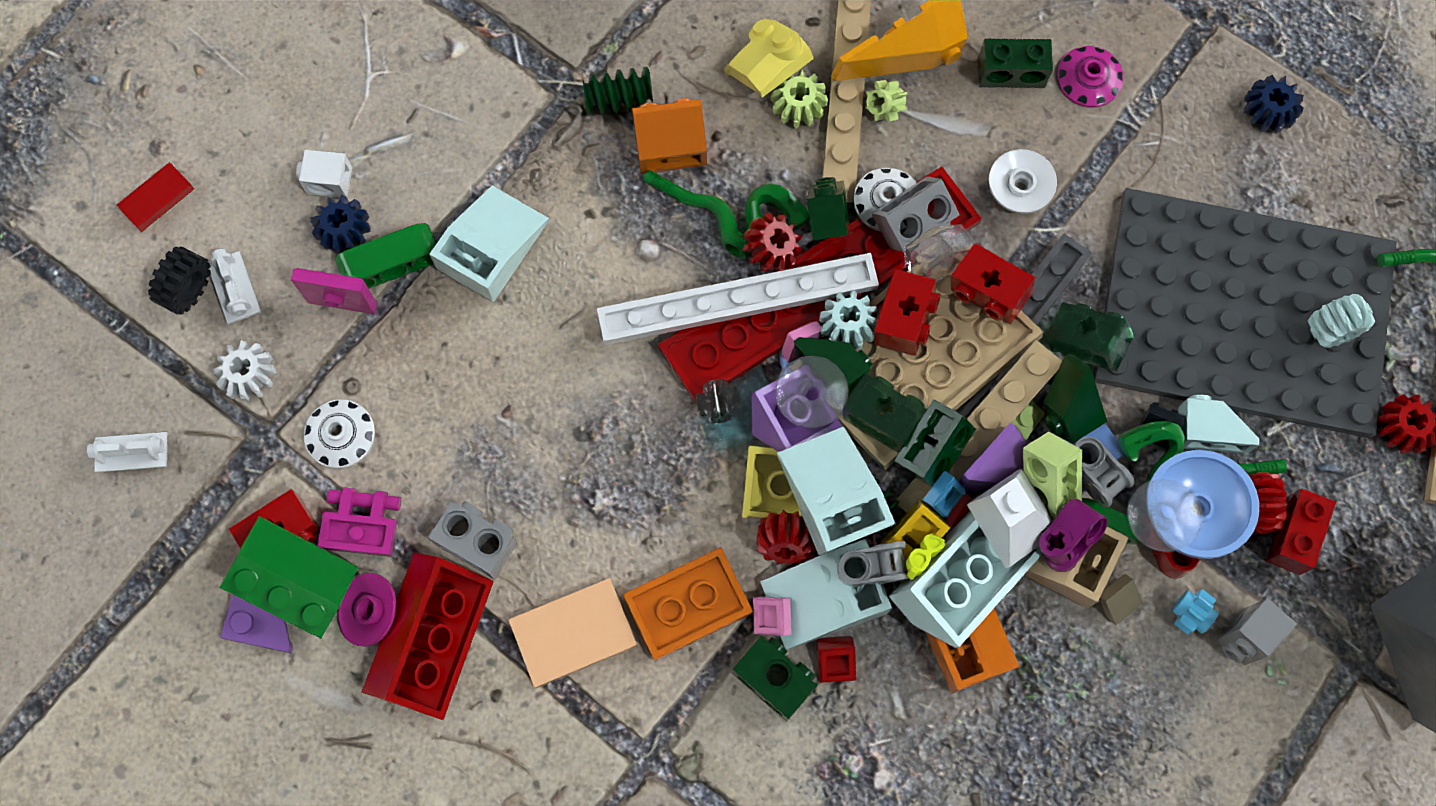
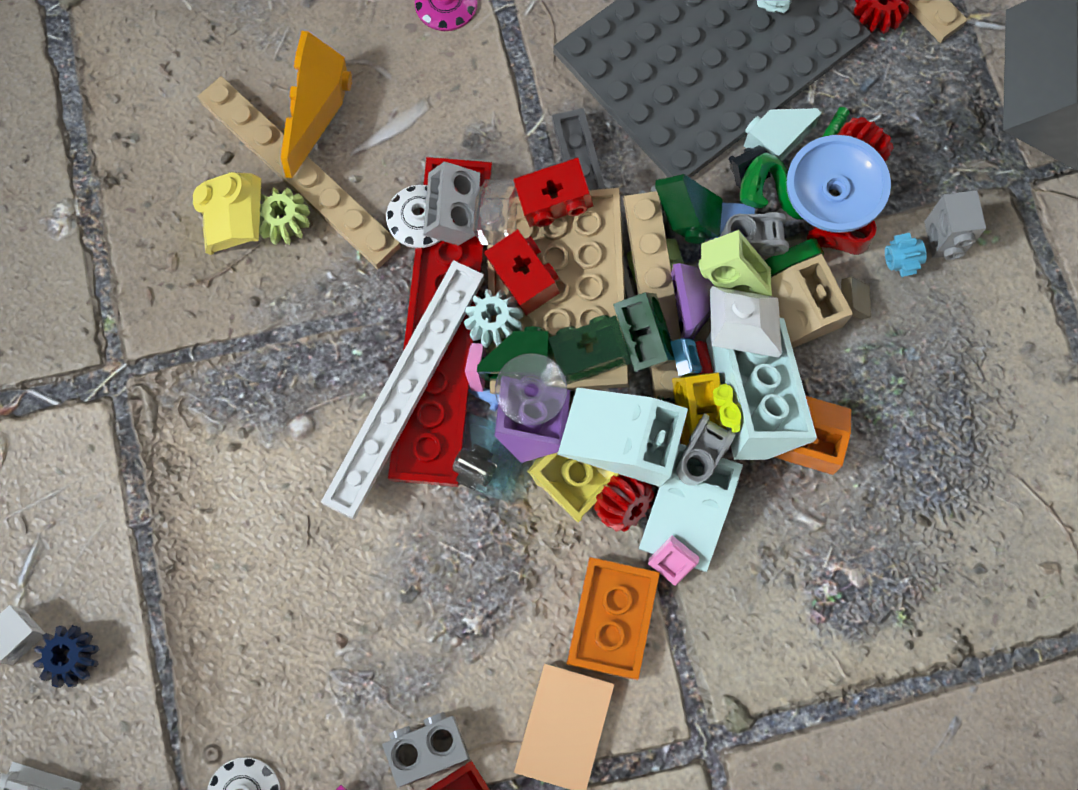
camera: 50 degrees left, 0 degrees up
dark pink plate [291,268,378,314] -> none
green beam [335,223,436,289] -> none
light aqua slope [430,186,549,302] -> none
dark green piece [582,67,653,116] -> none
orange slope [632,98,707,174] -> none
green animal [643,170,810,259] -> none
dark green brick [732,636,818,722] -> none
red gear [742,213,803,272] -> none
dark green brick [807,177,850,240] -> none
red slope [817,636,856,683] -> none
yellowish green gear [866,80,907,122] -> none
dark green brick [978,39,1053,88] -> none
white dish [989,149,1057,214] -> none
magenta piece [1039,498,1108,572] -> none
clear green brick [1045,302,1134,372] -> none
clear dish [1127,479,1203,552] -> none
red brick [1265,488,1336,575] -> none

